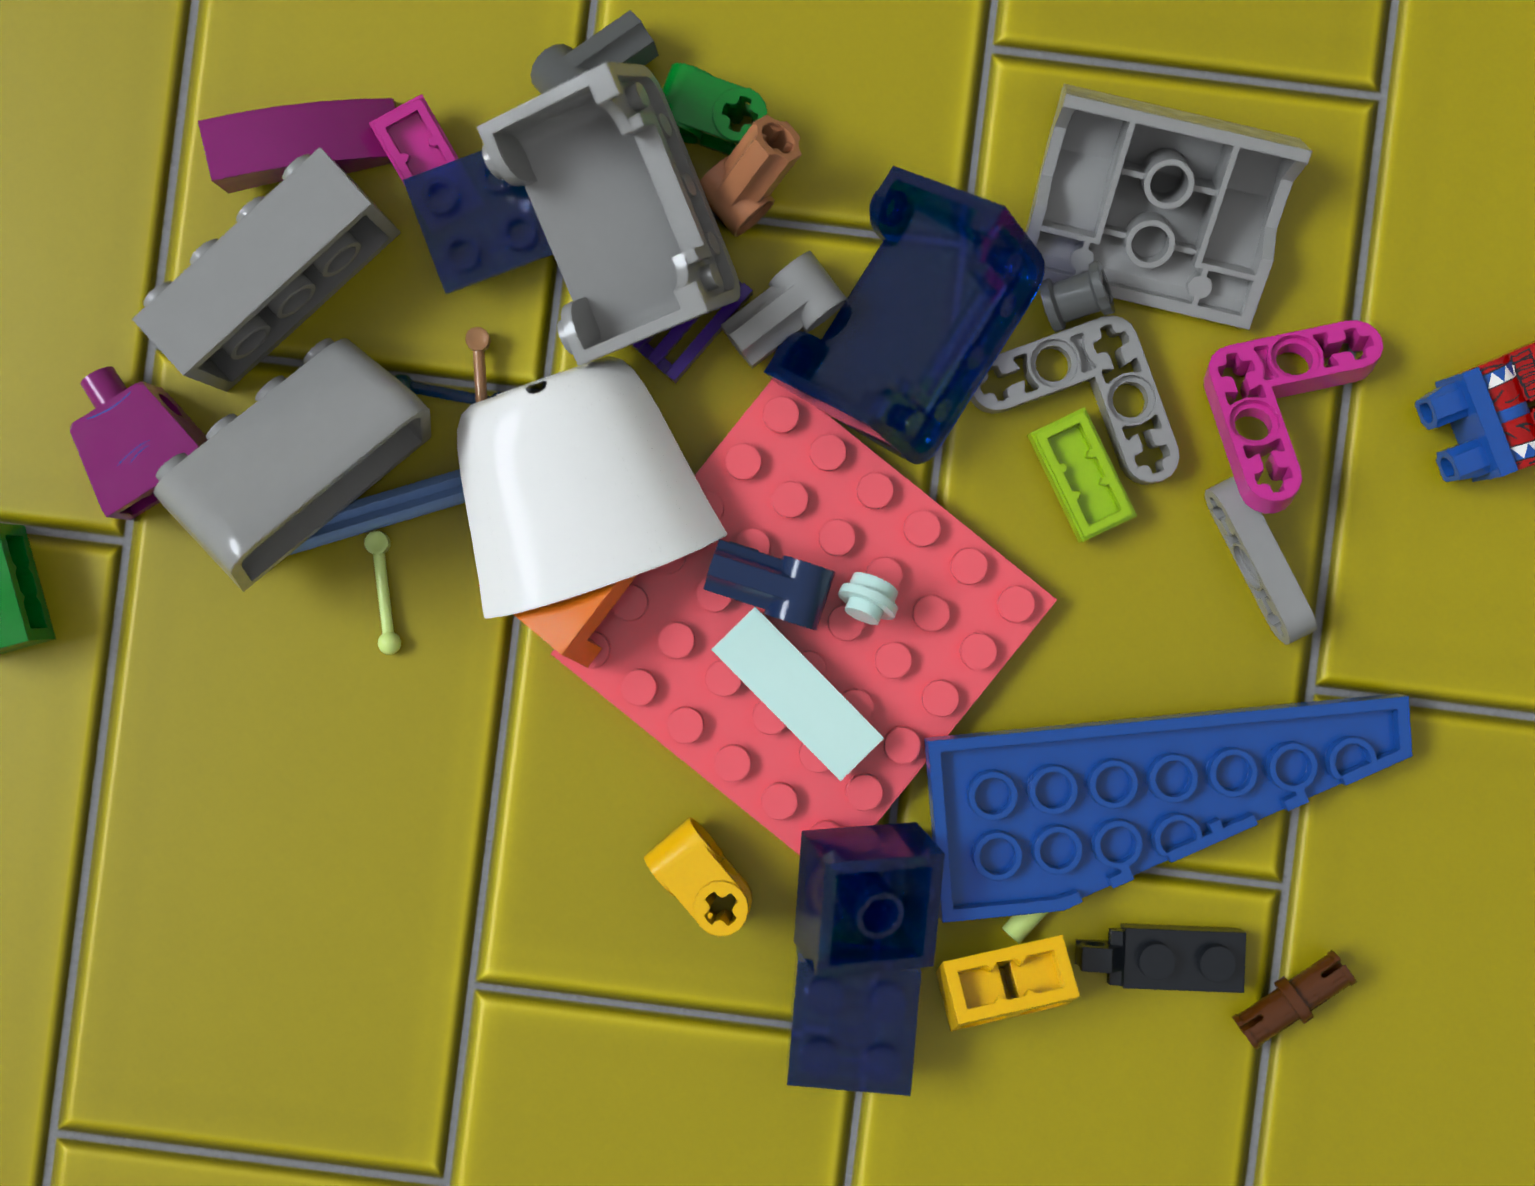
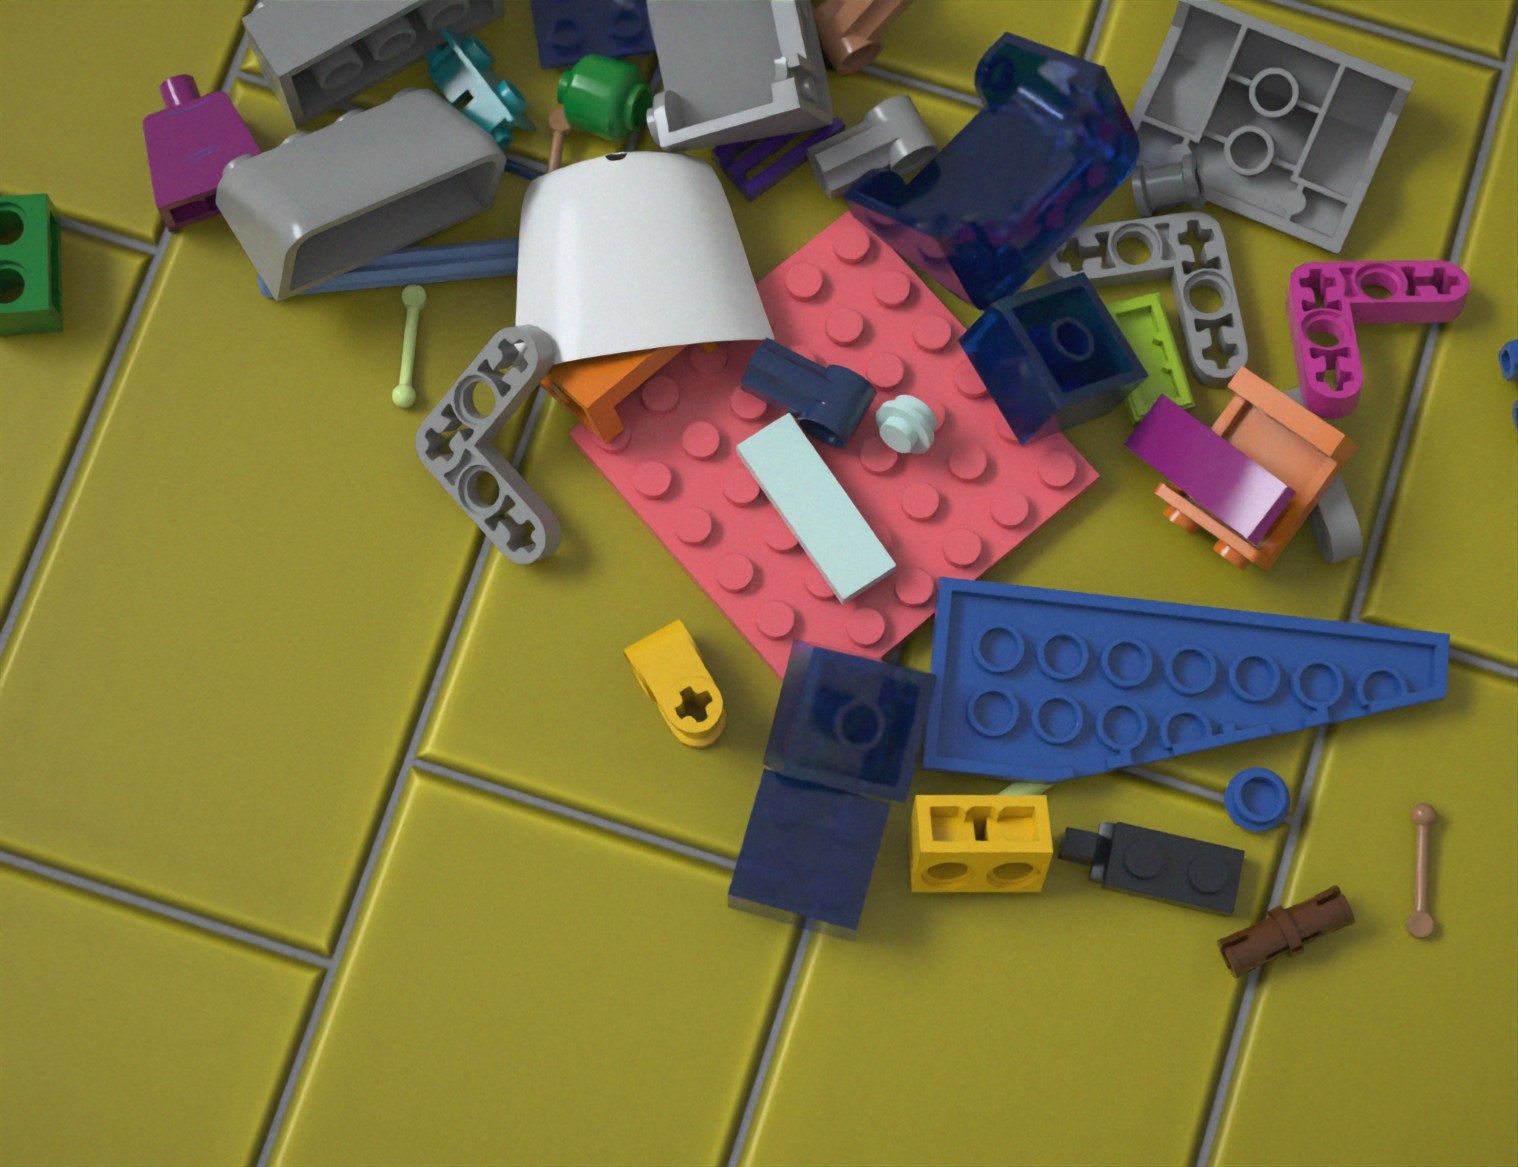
camera: 10 degrees right, 15 degrees down
none -> light grey beam [415,324,562,564]
none -> teal hinge [425,27,537,150]
none -> green head [557,54,652,142]
none -> clear blue brick [958,272,1149,446]
none -> magenta slope [1124,394,1296,545]
none -> orange panel [1154,366,1358,572]
none -> blue plate [1224,767,1290,833]
none -> medium nougat hinge [1405,803,1437,939]

